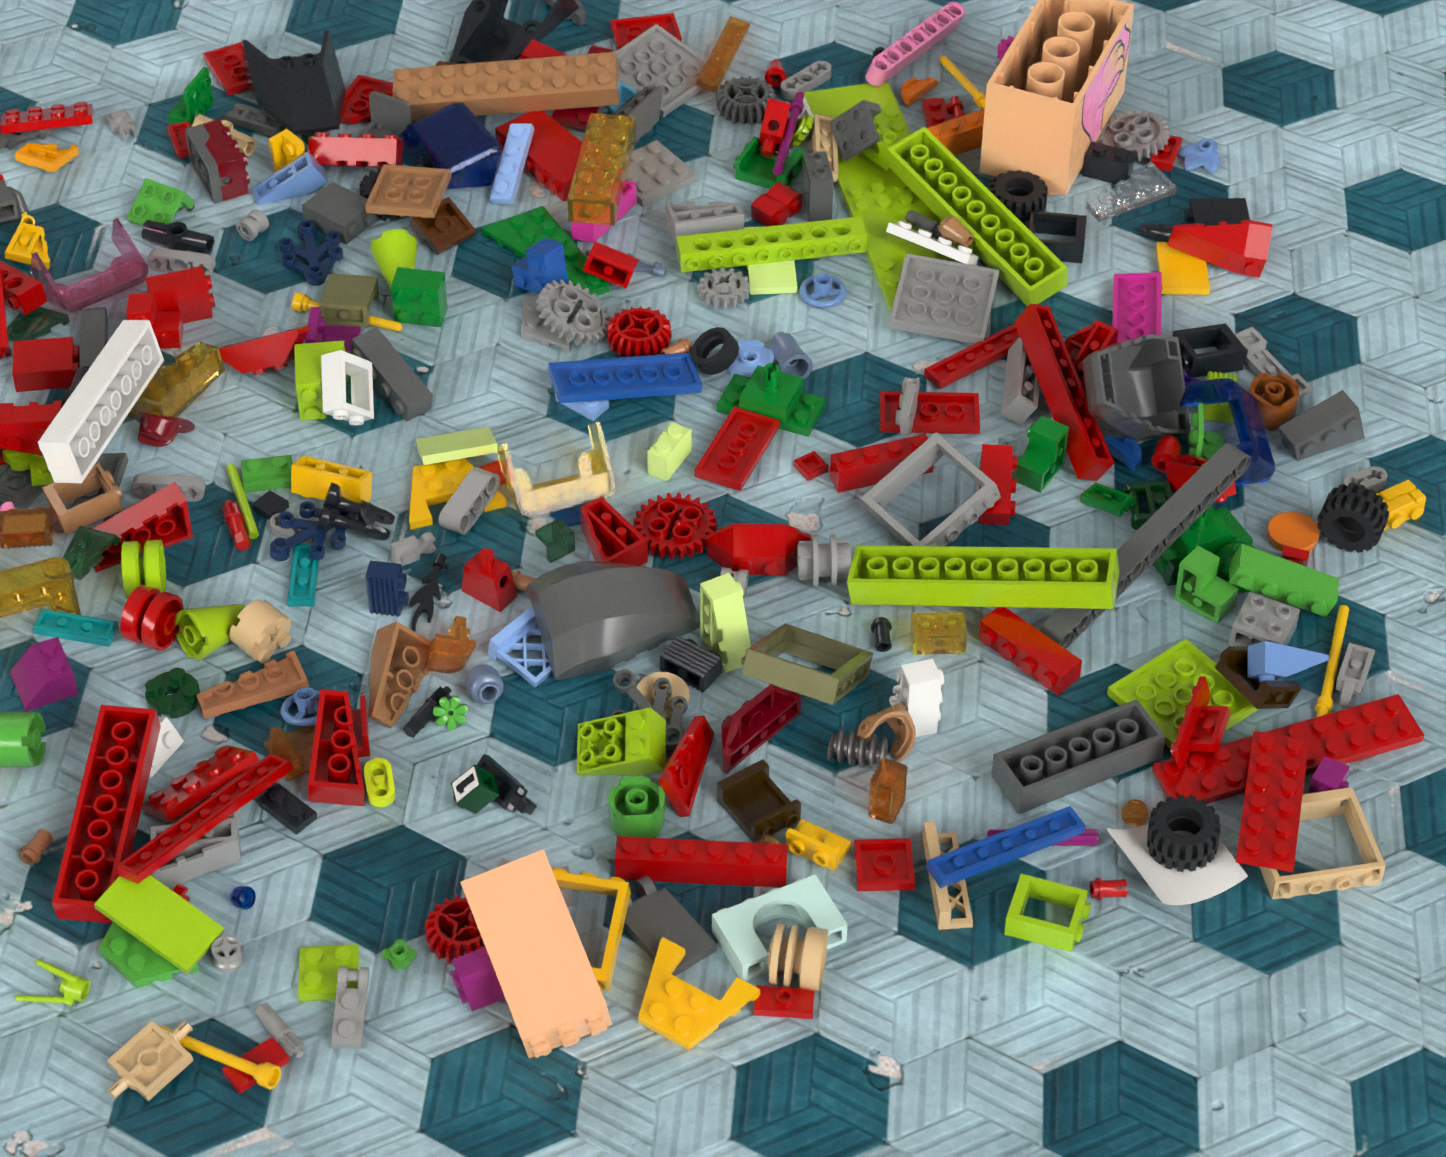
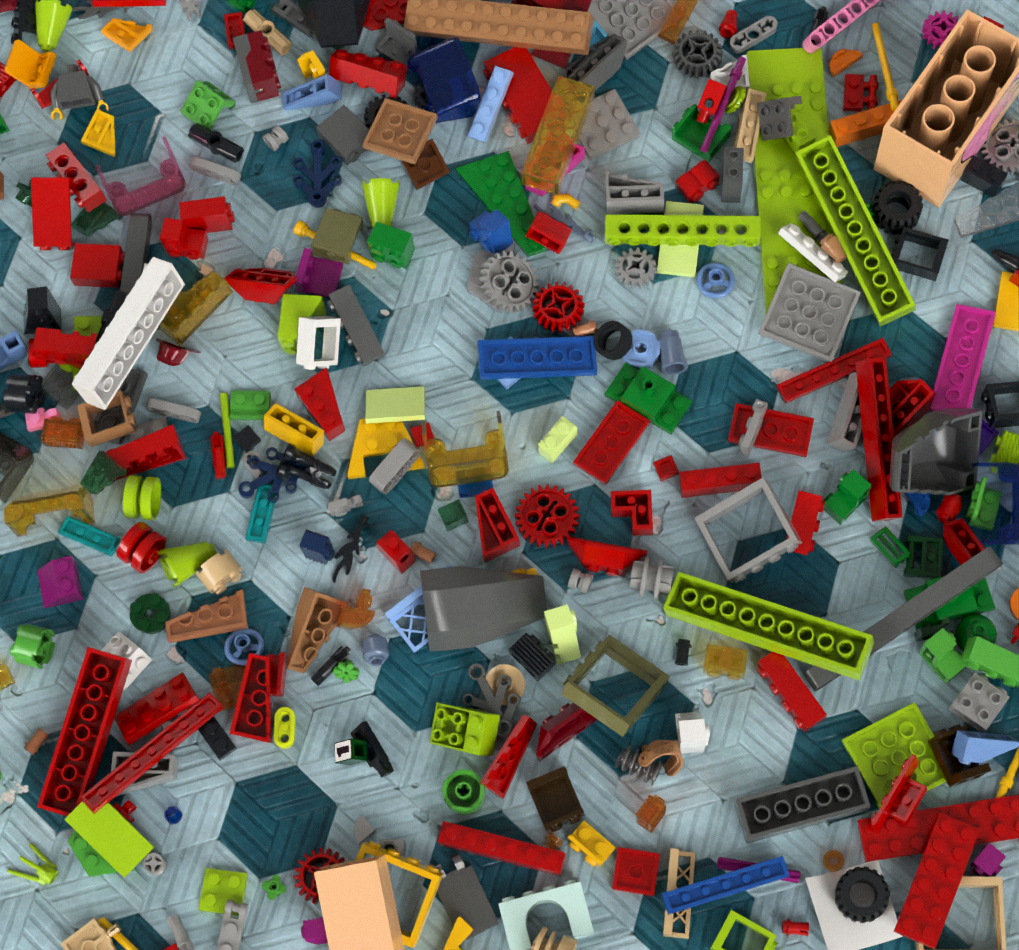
camera: 20 degrees right, 25 degrees up
none -> red wedge [294,367,345,441]
none -> yellow arm [551,193,581,210]
none -> red brick [611,490,653,536]

